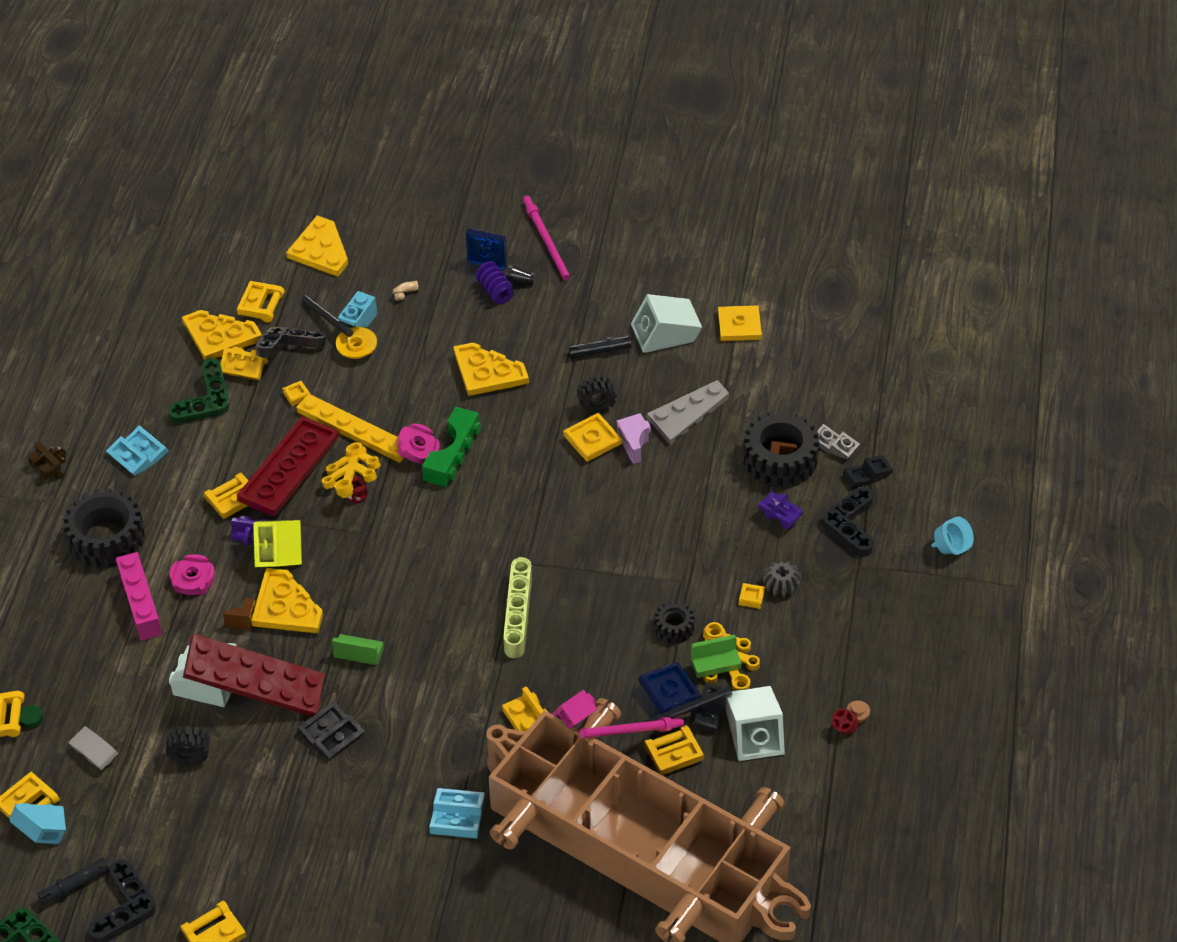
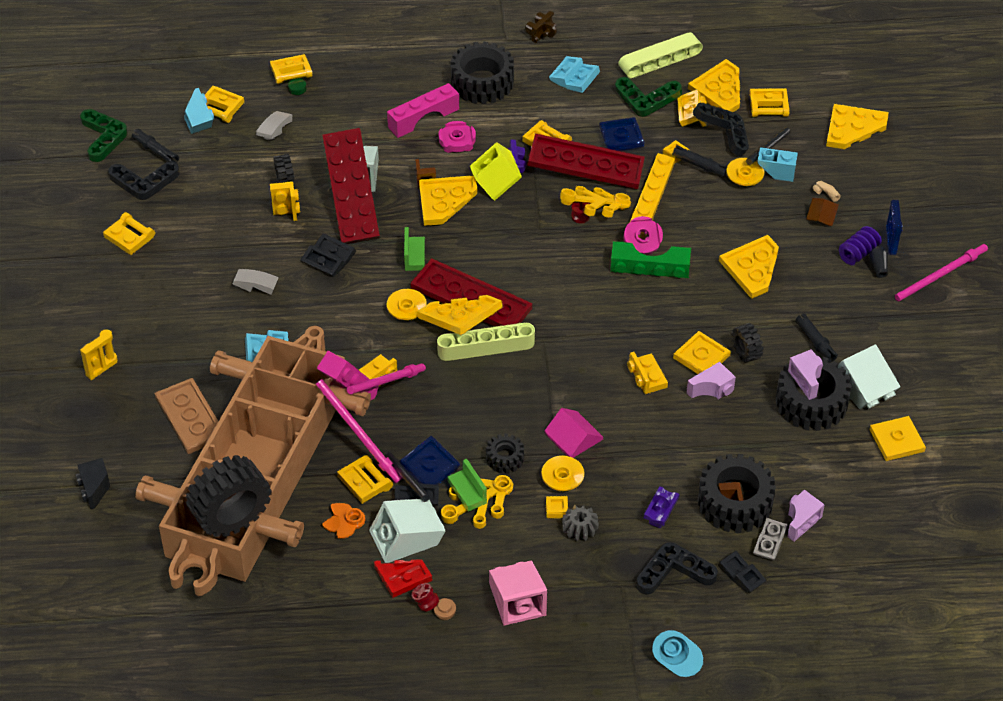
camera: 75 degrees right, 0 degrees up
light grey wing [647,380,729,445] -> none
none -> medium nougat tile [155,378,218,454]
none -> black tyre [186,455,272,537]
none -> light grey slope [232,269,278,295]
none -> yellow bracket [270,182,300,221]
none -> orange plate [322,503,365,538]
none -> dark pink bar [347,363,426,394]
none -> red wing [374,560,432,598]
none -> yellow dish [387,289,427,320]
none -> dark red plate [410,258,532,327]
none -> yellow plate [417,295,502,335]
none -> bright pink slope [489,561,547,626]
none -> yellow dish [542,456,584,491]
none -> dark pink slope [545,408,603,458]
none -> clear blue plate [599,117,644,151]
none -> yellowish green beam [618,33,703,78]
none -> yellow bracket [627,352,668,394]
none -> black pin [672,145,728,178]
none -> black tyre [776,357,852,431]
none -> lavender arch [788,349,823,400]
none -> lavender arch [788,490,824,542]
none -> reddish brown panel [807,198,839,226]

